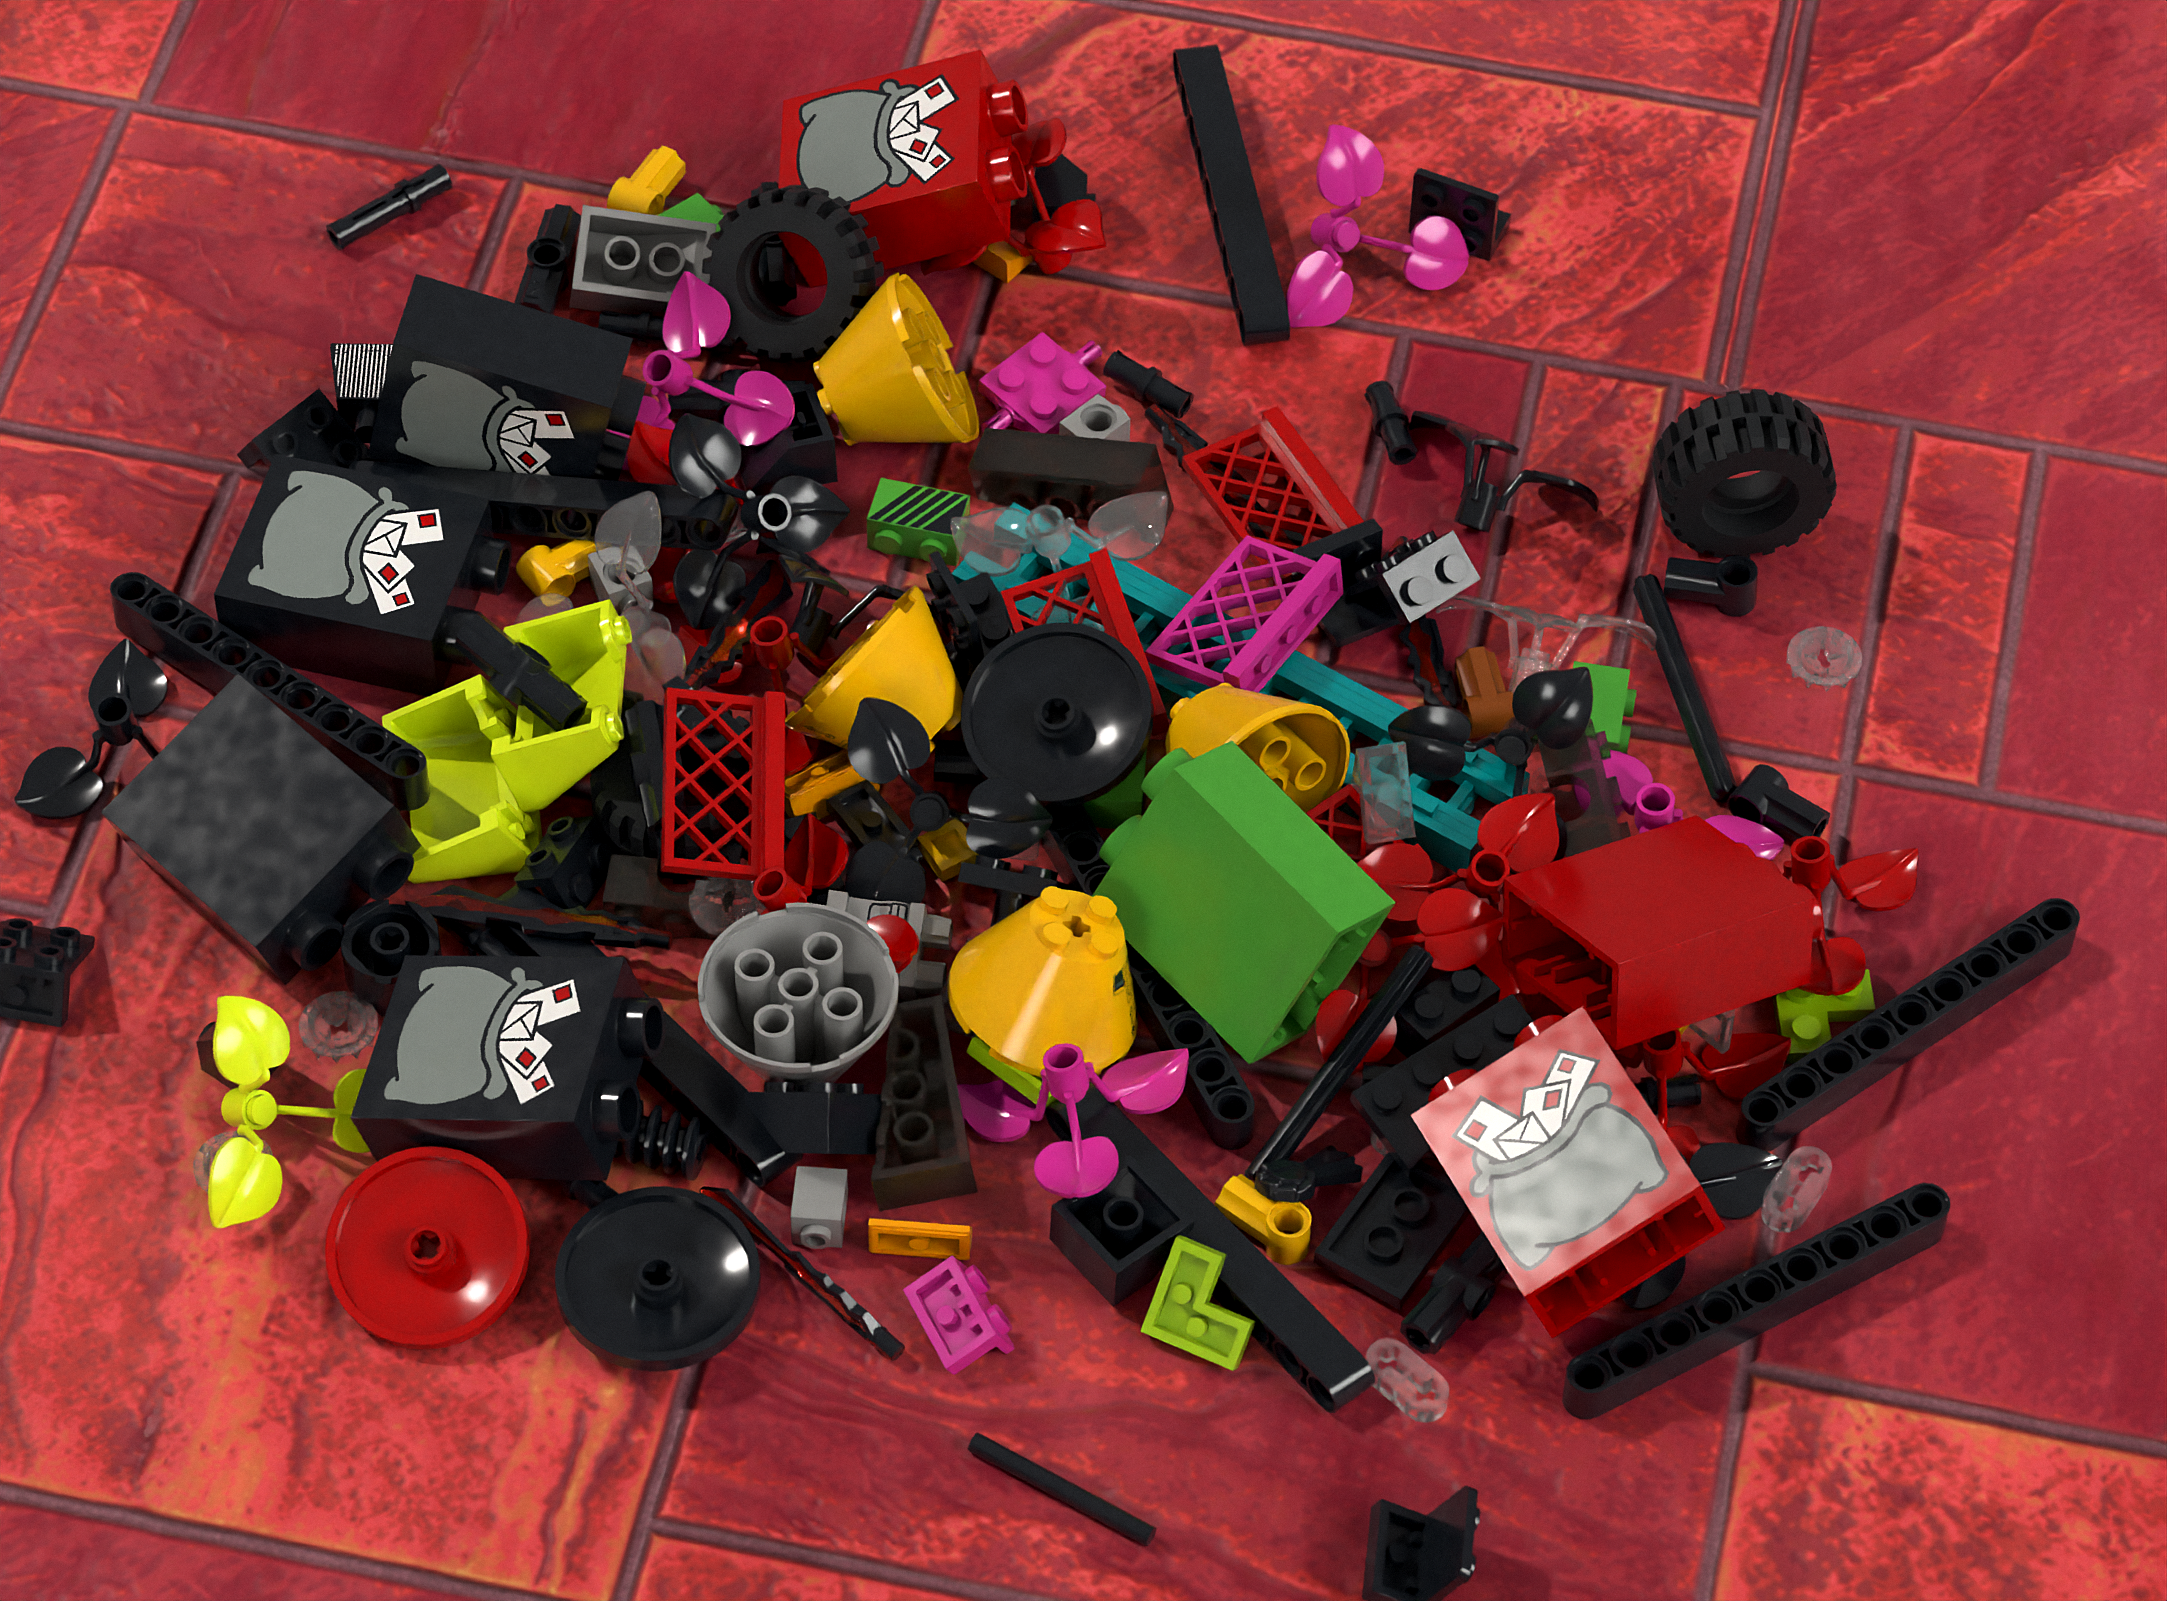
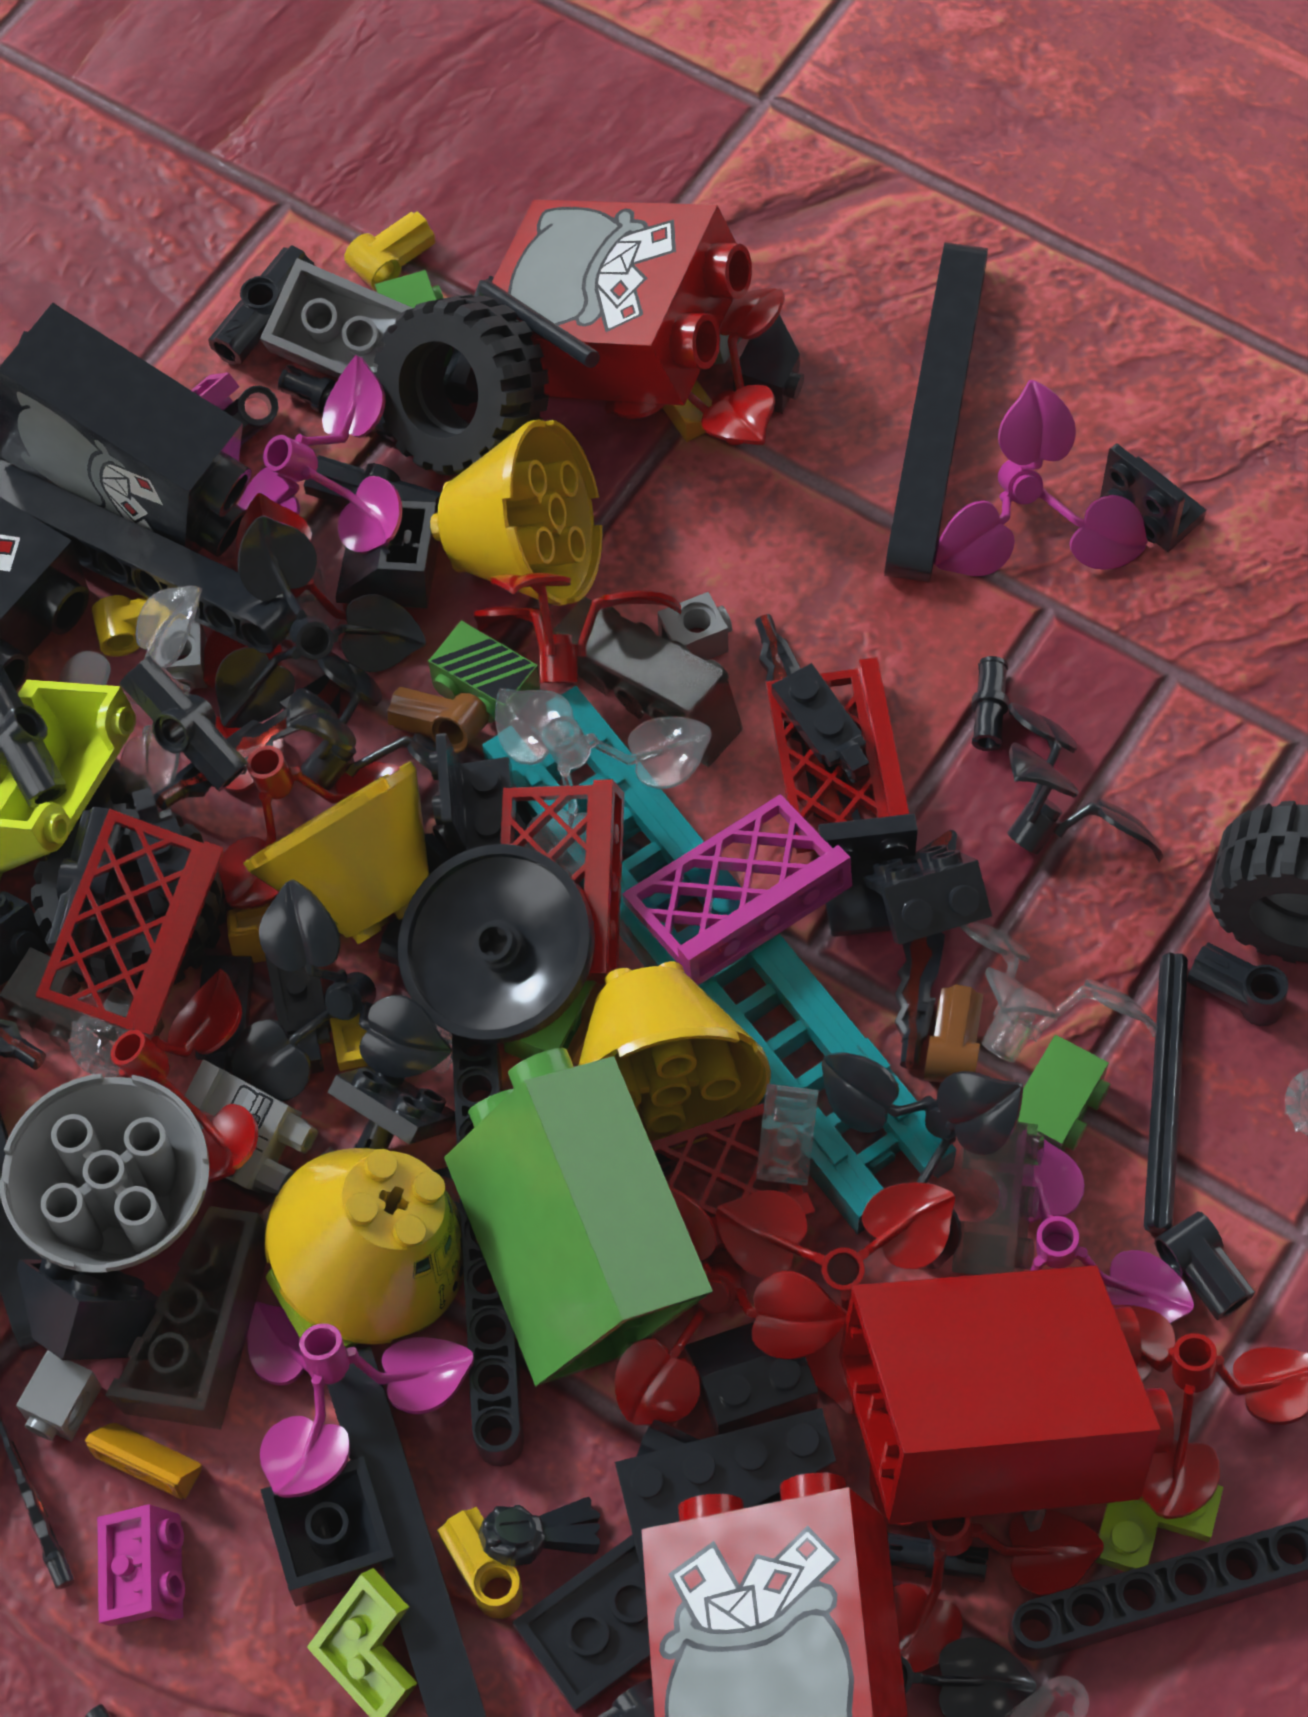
camera: 25 degrees right, 10 degrees up
black pin [326,163,452,250] -> none
dark pink plate [978,332,1106,445] -> none
black pin [1103,350,1194,419] -> none
black axle [1245,945,1434,1183] -> none
none -> black piece [119,656,248,792]
none -> dark orange piece [387,687,489,753]
none -> red plant [474,573,681,684]
none -> black bar [479,281,600,368]
none -> black hinge [771,663,870,784]

